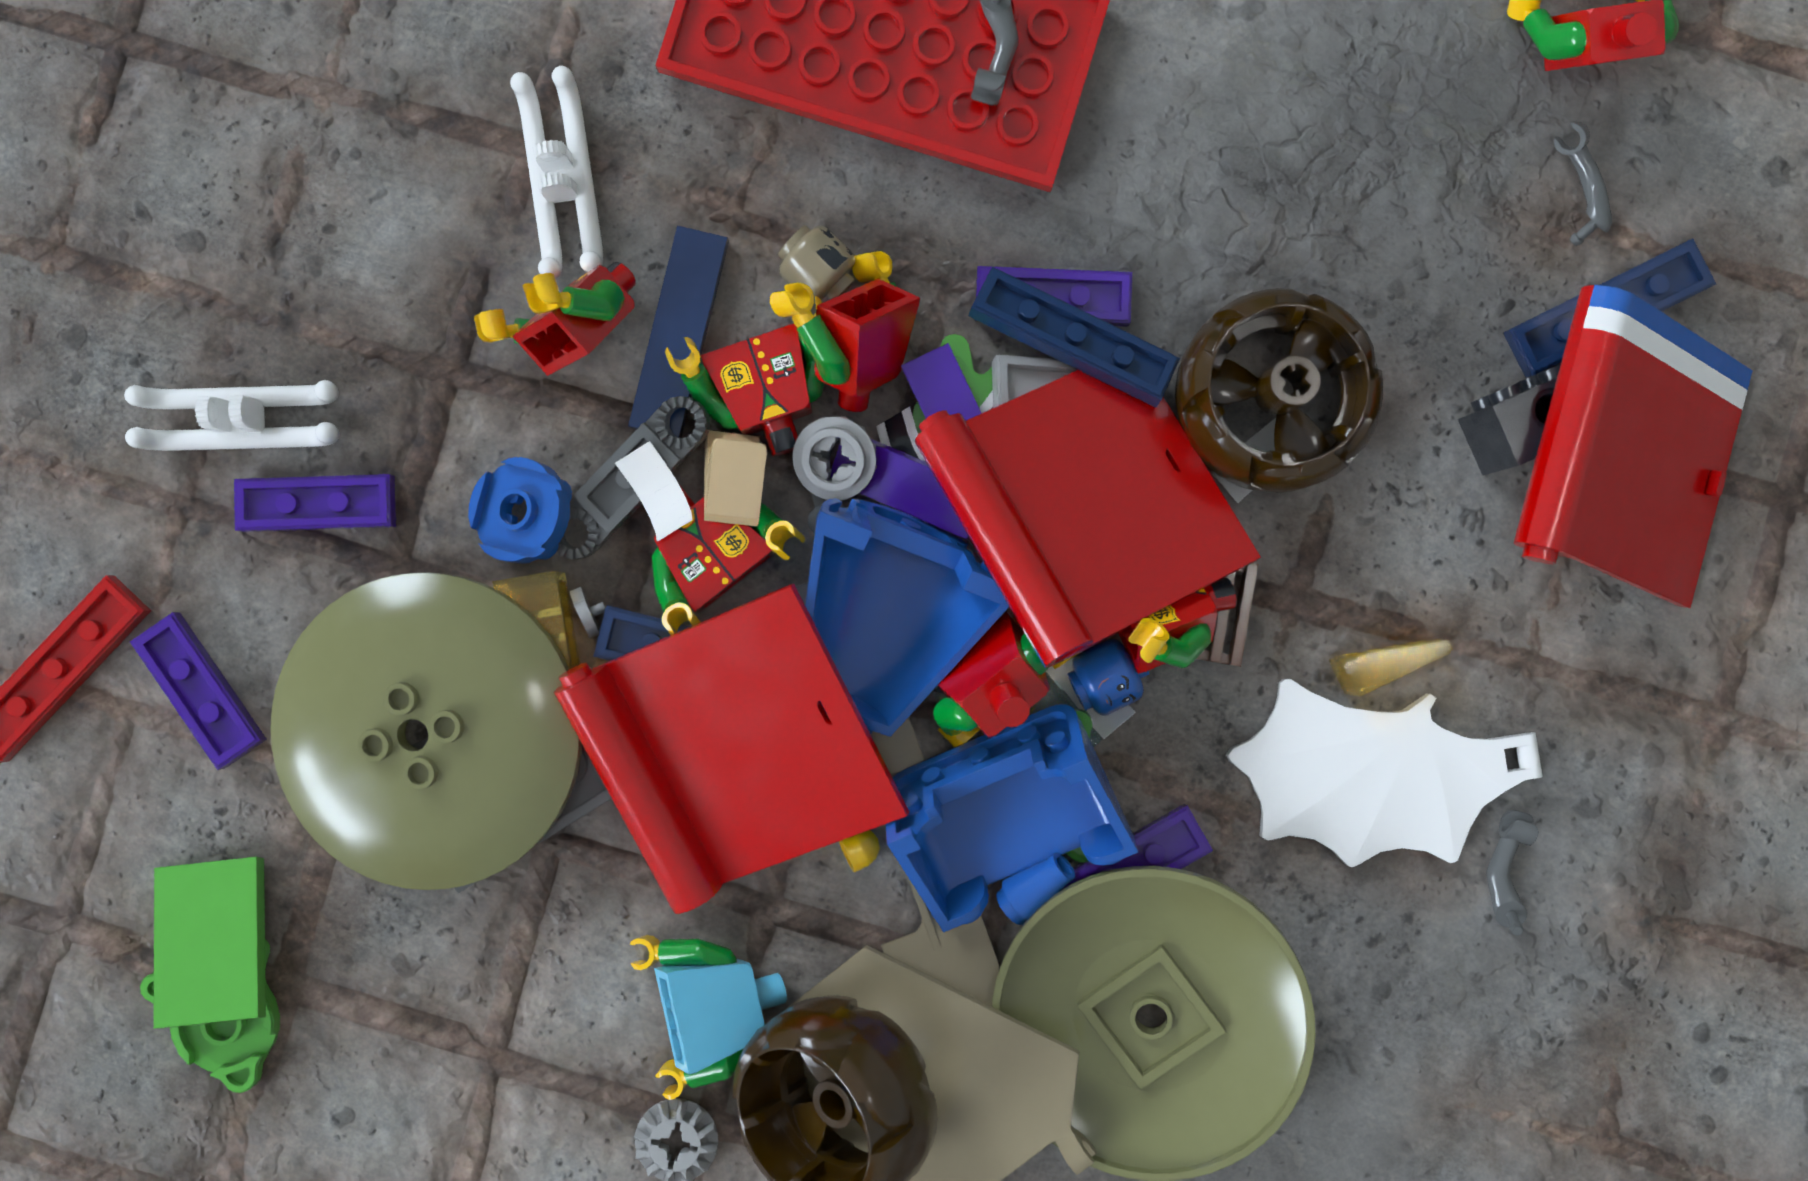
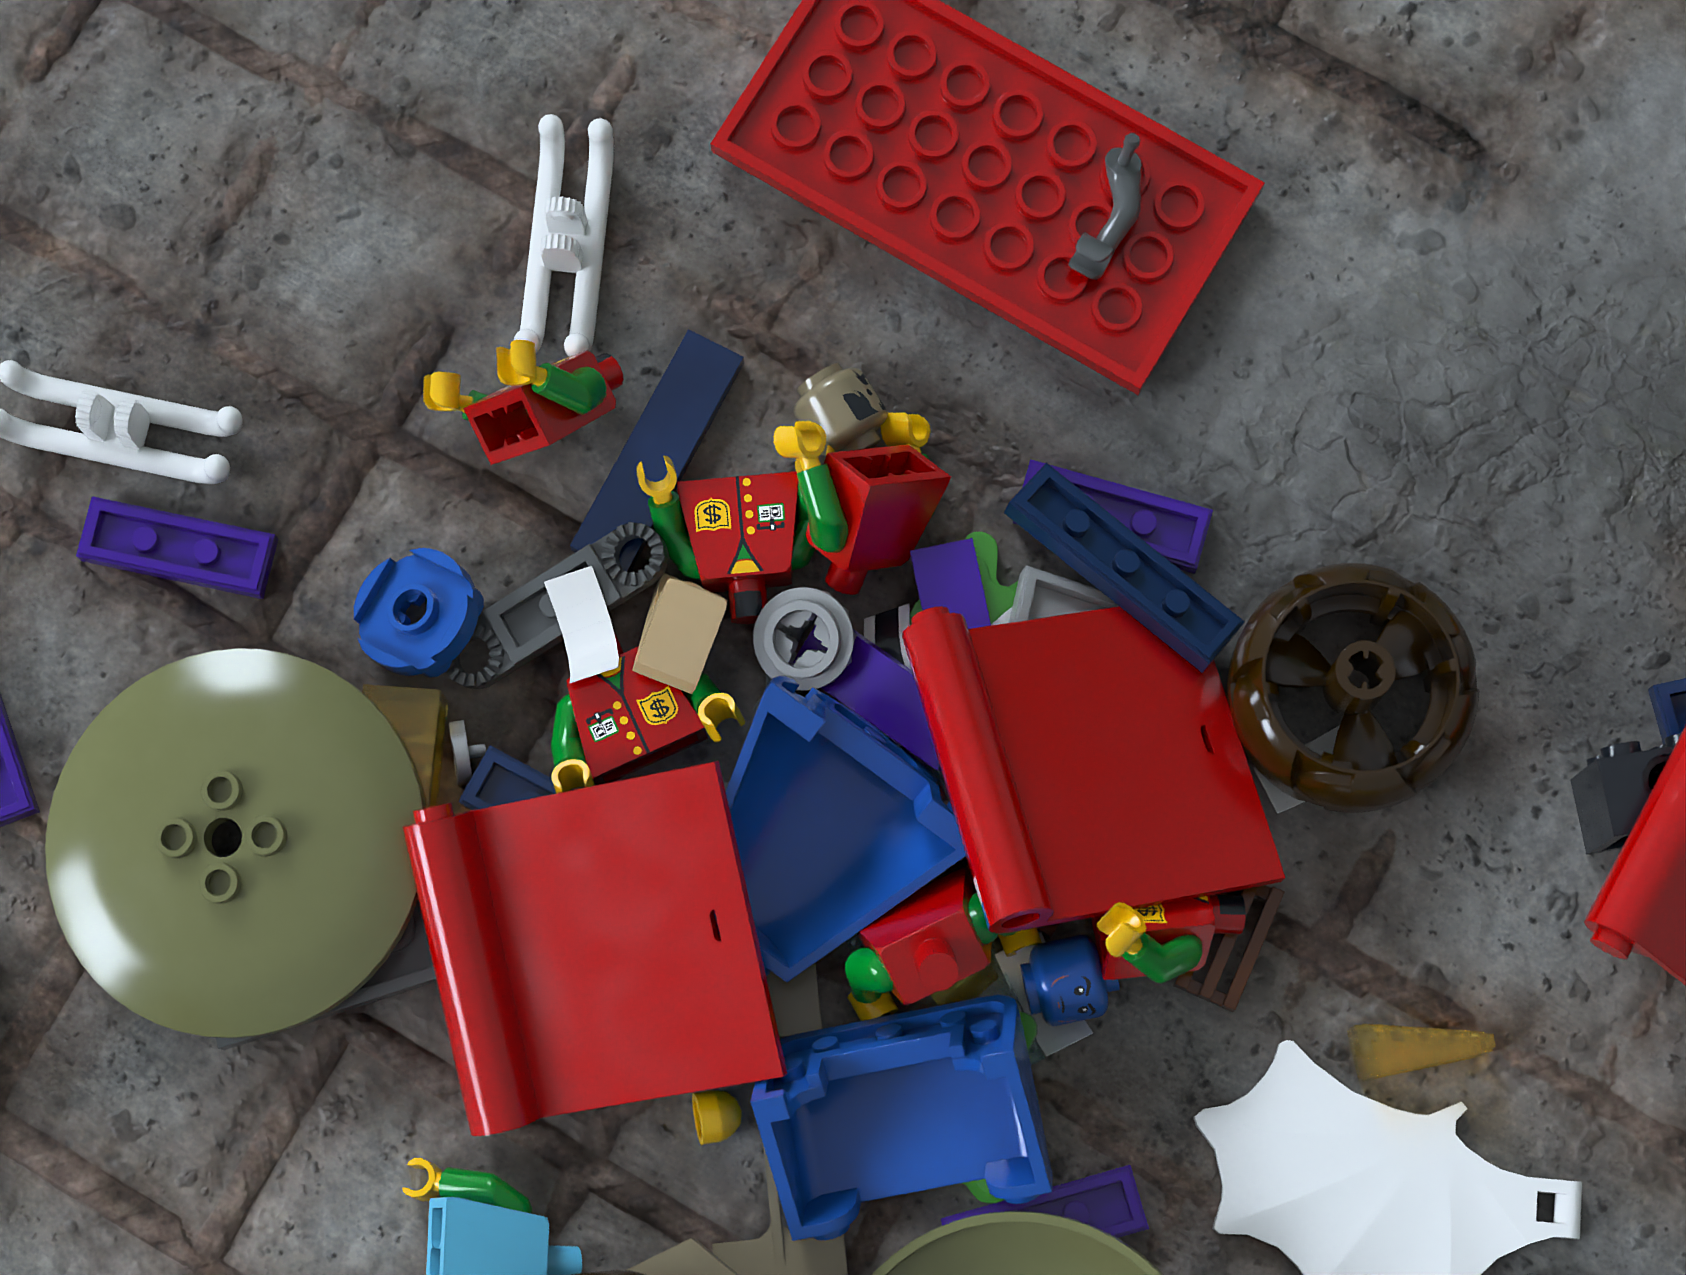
camera: 20 degrees right, 10 degrees down
blue cone [996,853,1075,925] -> none

